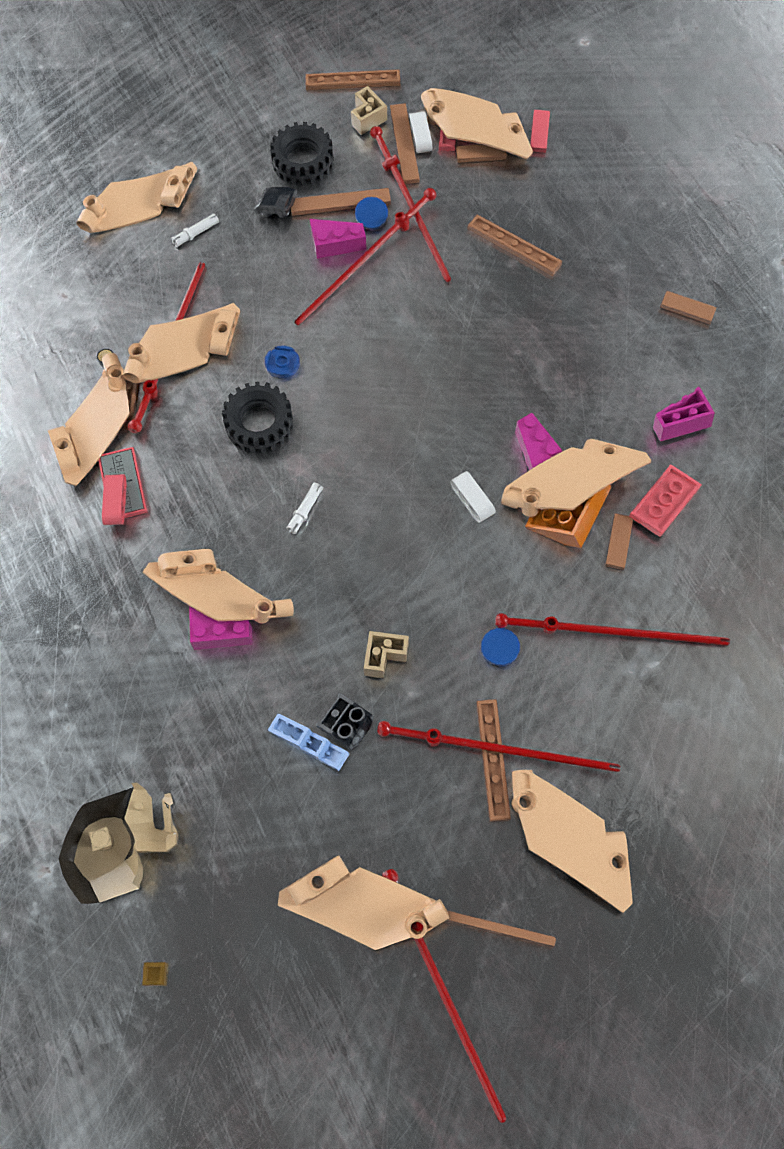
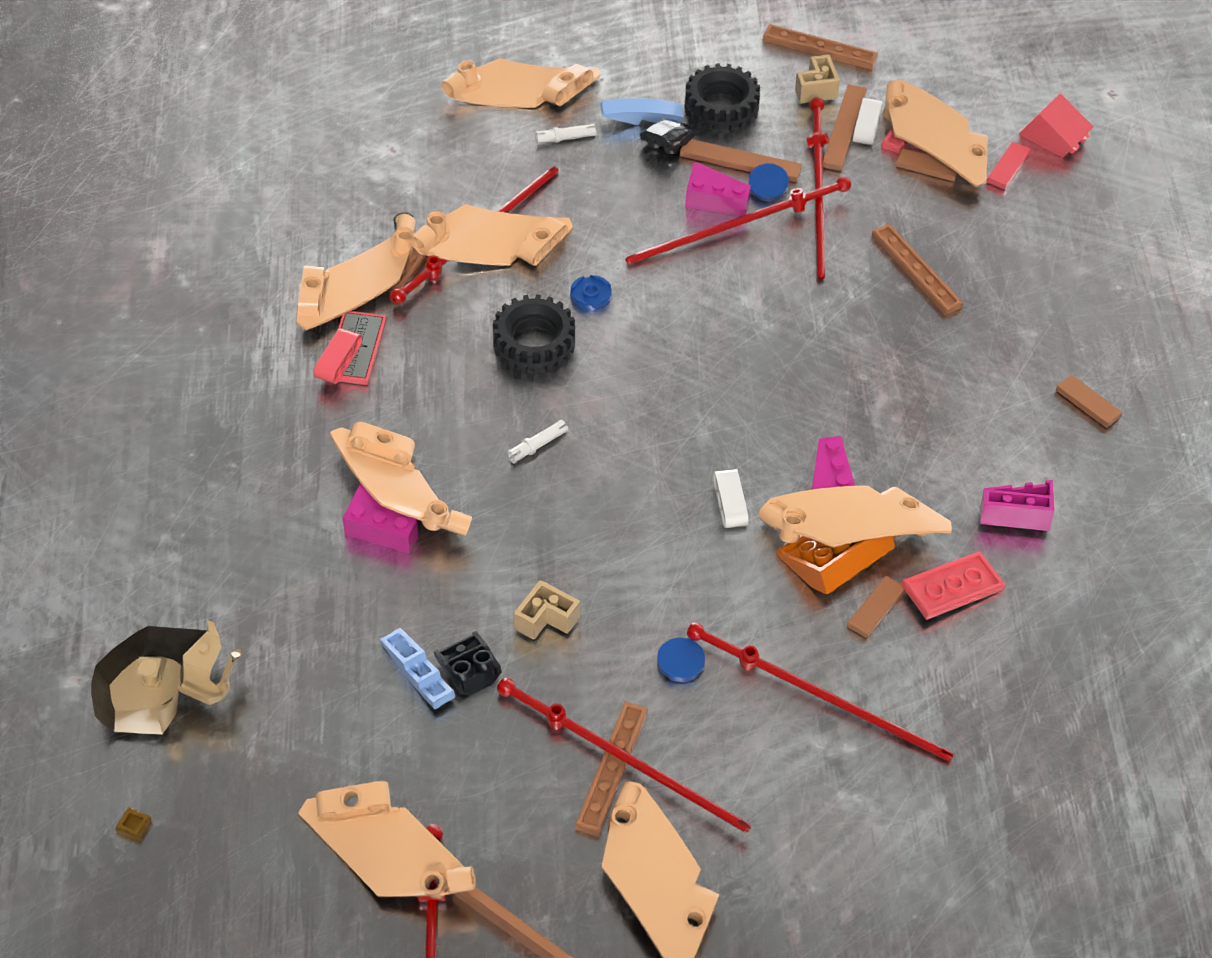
camera: 20 degrees right, 15 degrees down
none -> light blue slope [600,98,684,125]
none -> coral slope [1019,93,1093,158]

